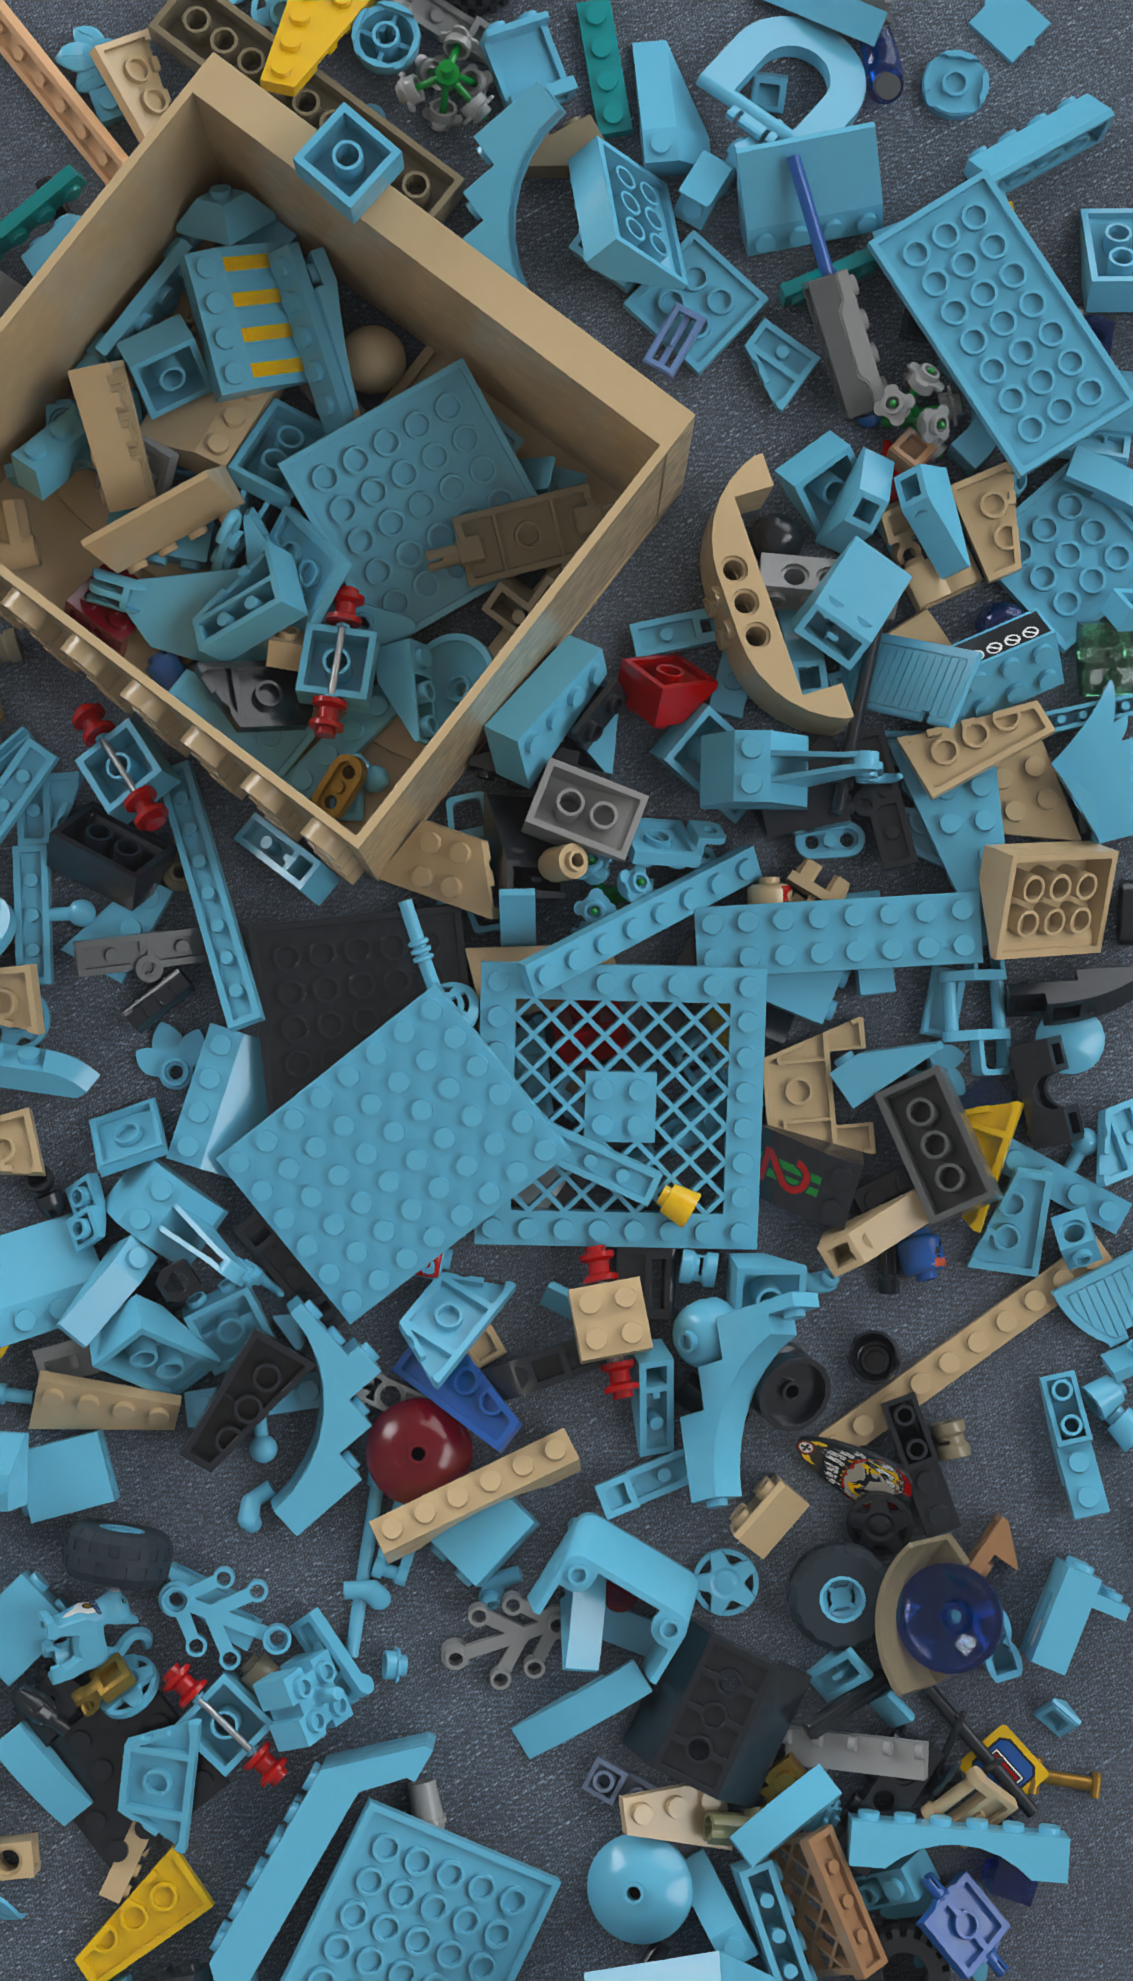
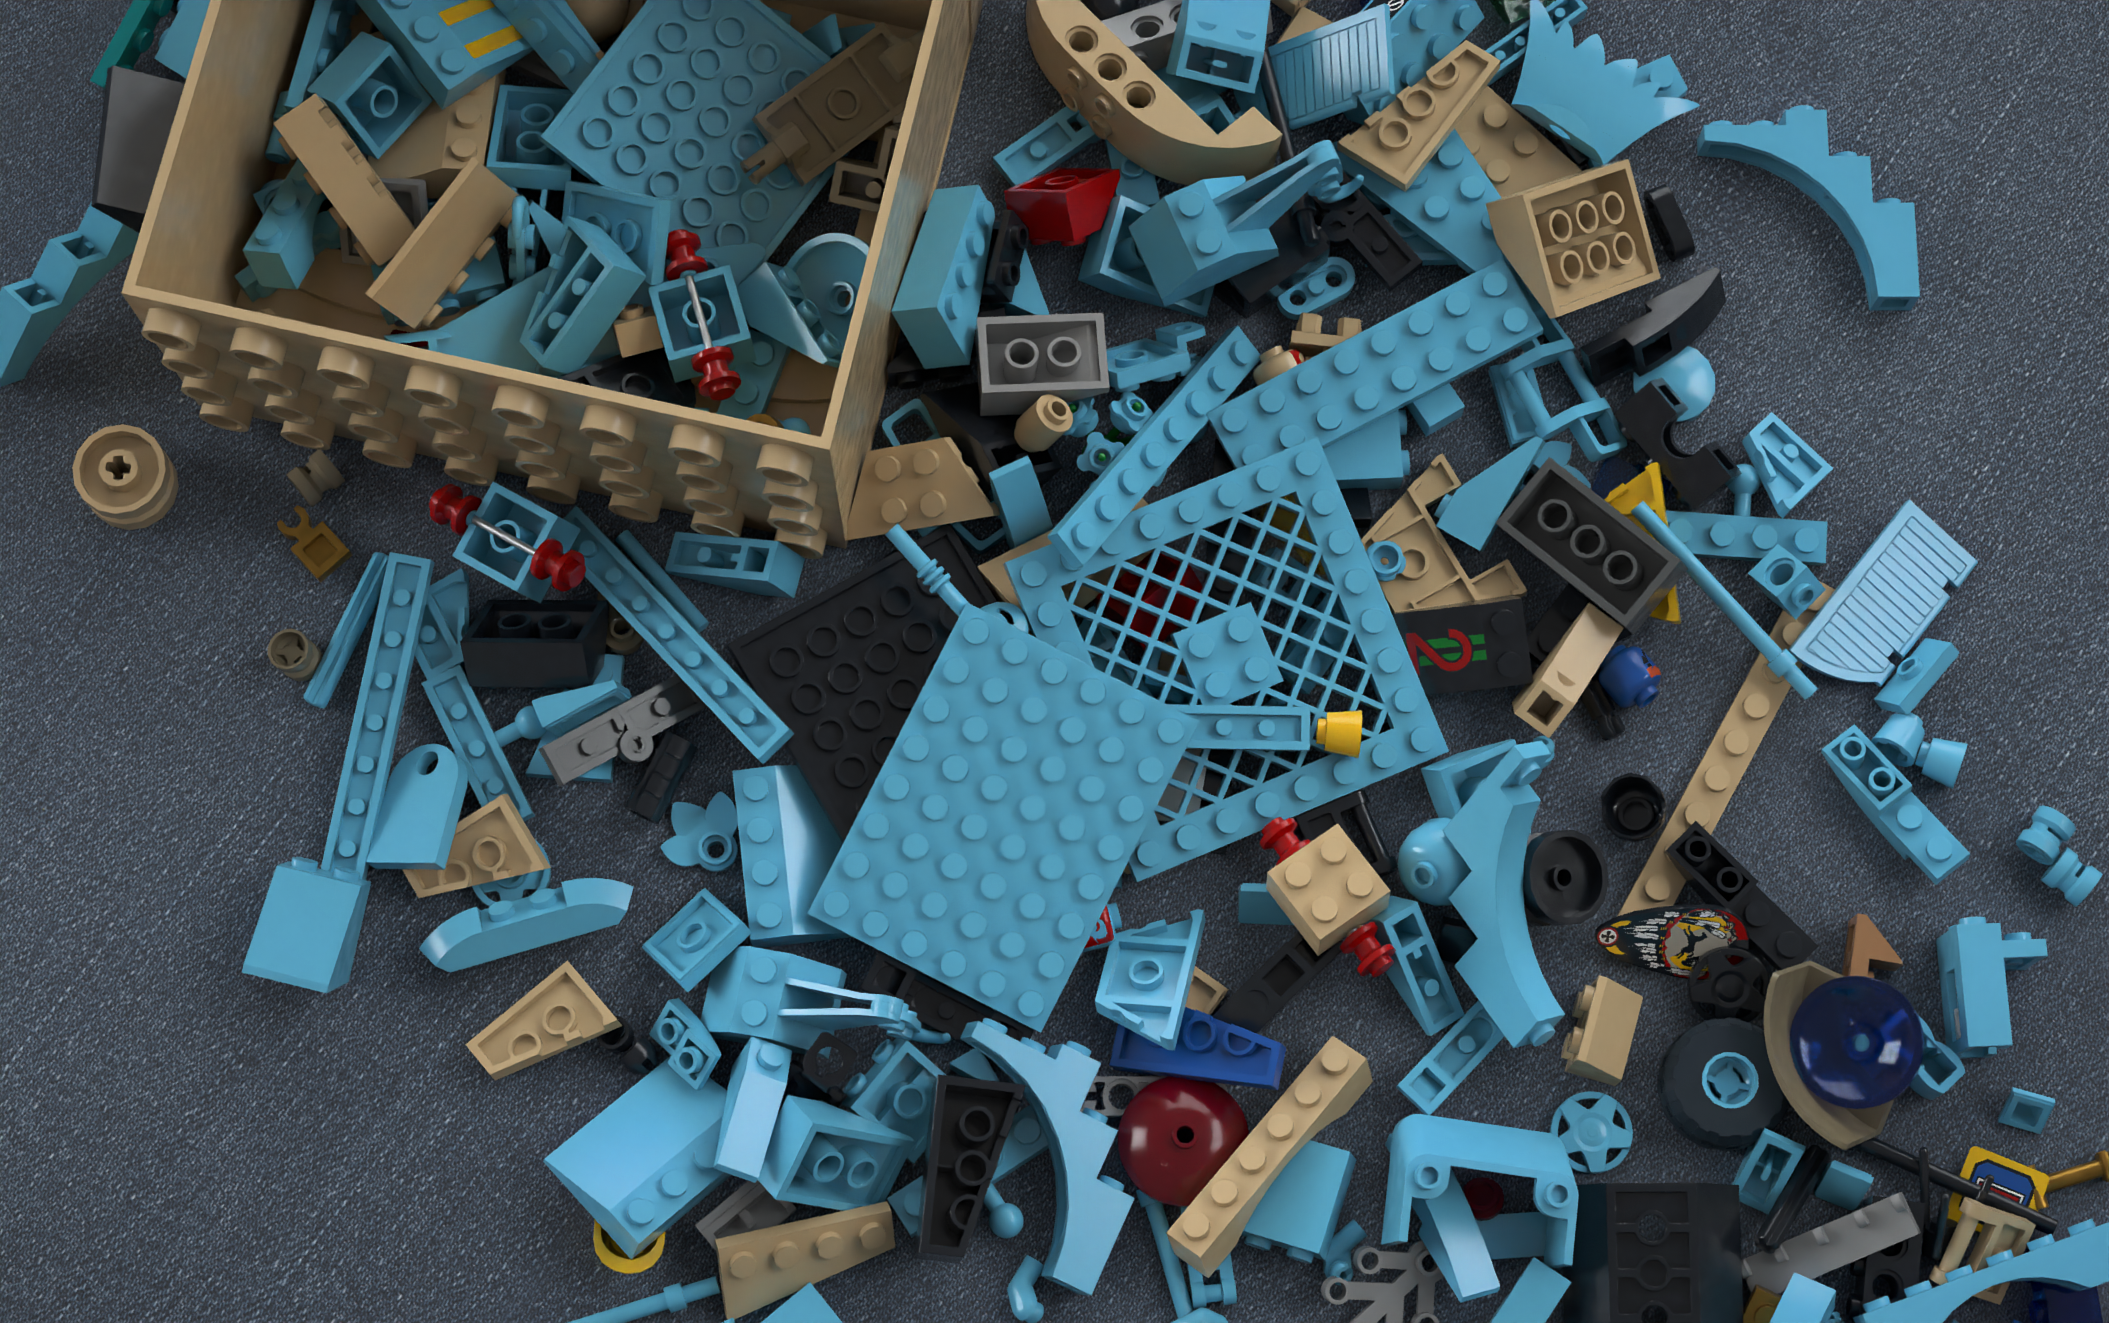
camera: 25 degrees left, 10 degrees down
medium azure wheel [678,1248,719,1288] -> none
dark tan wheel [929,1418,971,1461] -> none
medium azure wing [967,1167,1053,1277] -> none
none -> medium azure slope [532,680,632,737]
none -> medium azure bar [615,530,709,633]
none -> medium azure plate [1366,541,1406,582]
none -> medium azure bar [1631,501,1818,700]

